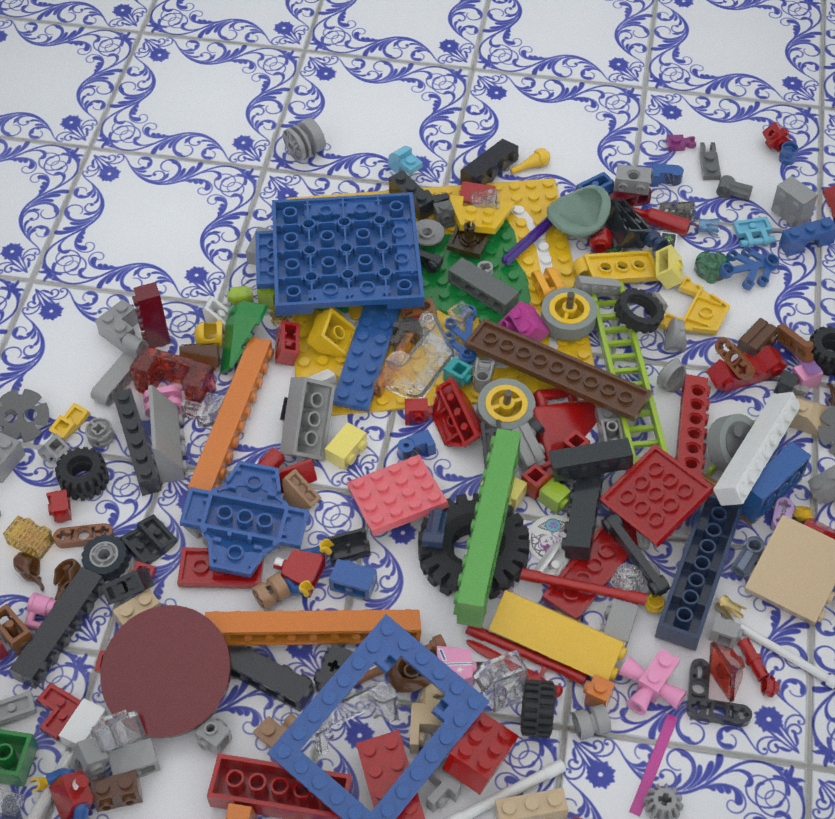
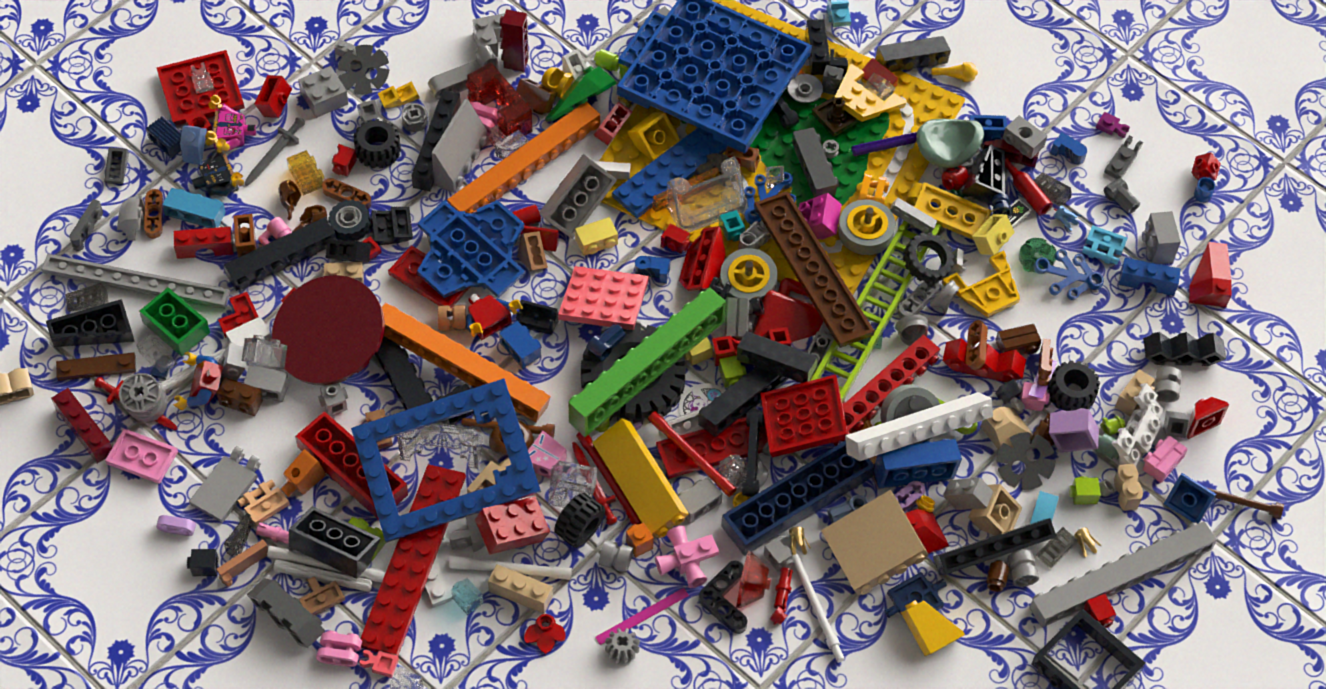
camera: 30 degrees right, 5 degrees up
none -> light grey beam [898,281,940,319]

